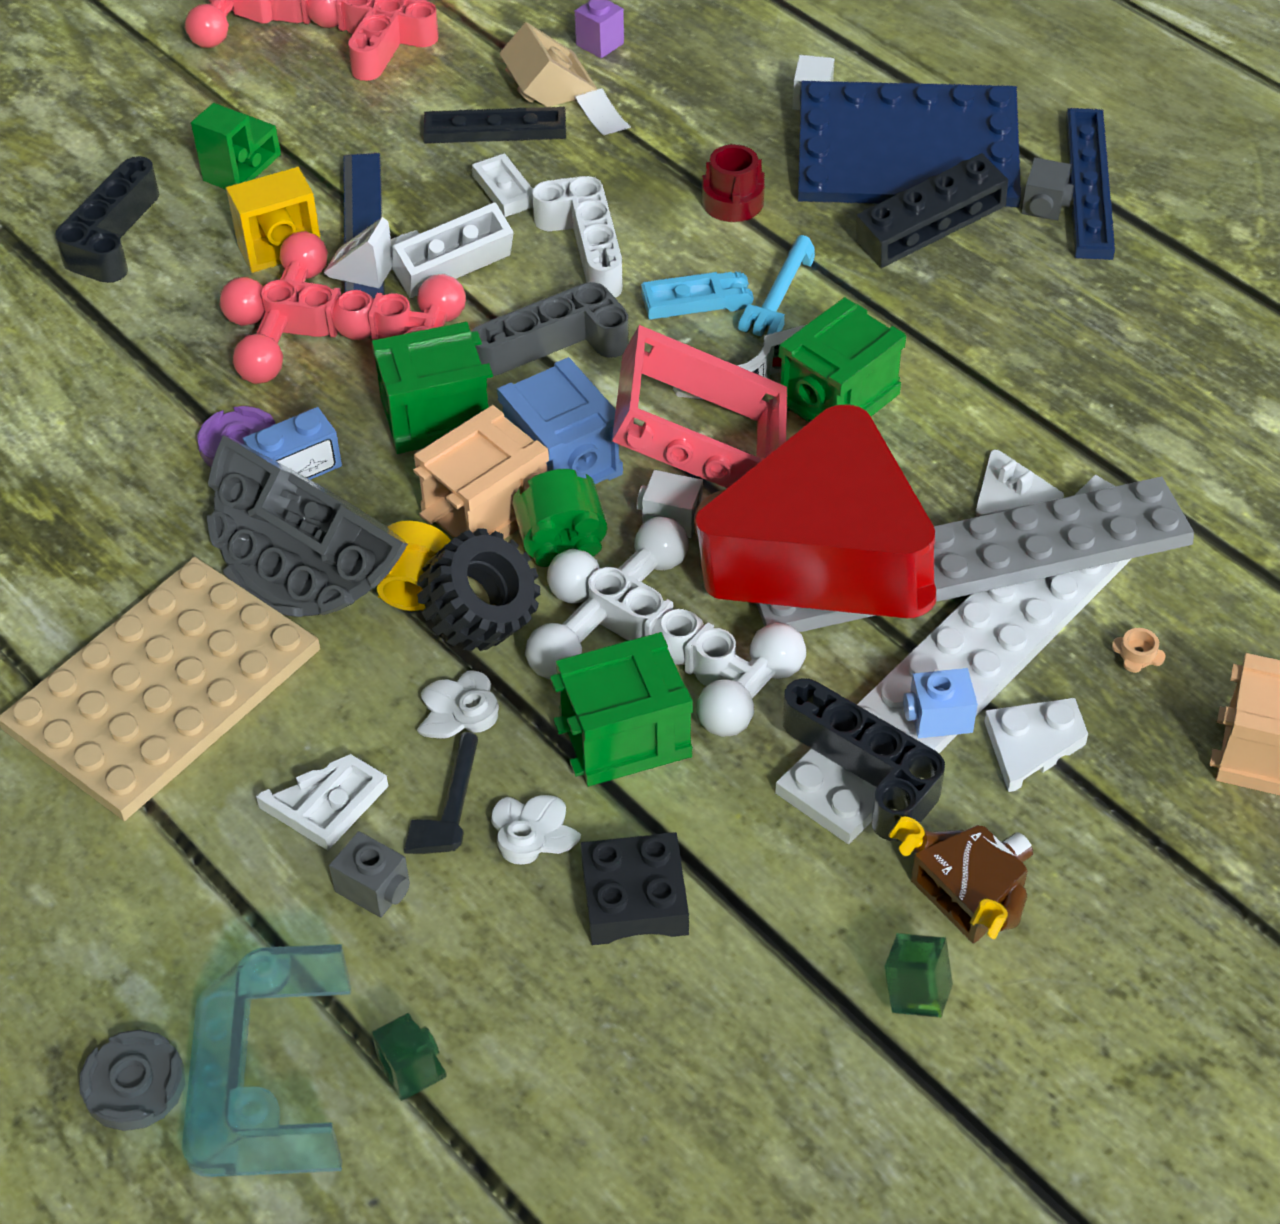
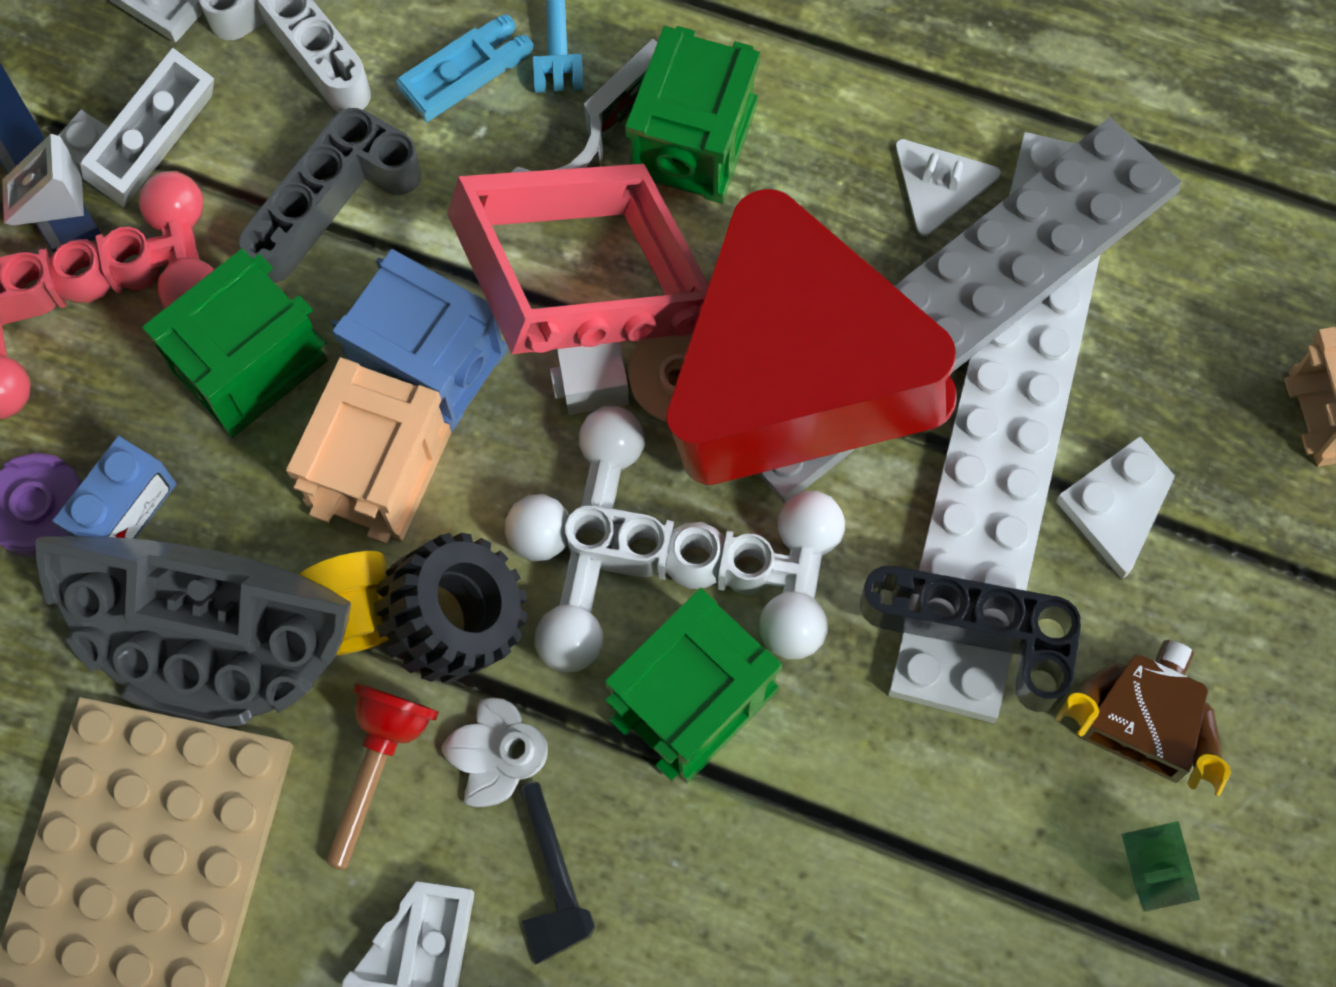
camera: 25 degrees left, 20 degrees up
white plate [491,795,581,865] -> none
green brick [512,469,607,567] -> none
black brick [581,832,689,945] -> none
light blue brick [903,668,978,738] -> none
light nougat plate [1112,628,1166,673] -> none
none -> piece [327,683,439,870]

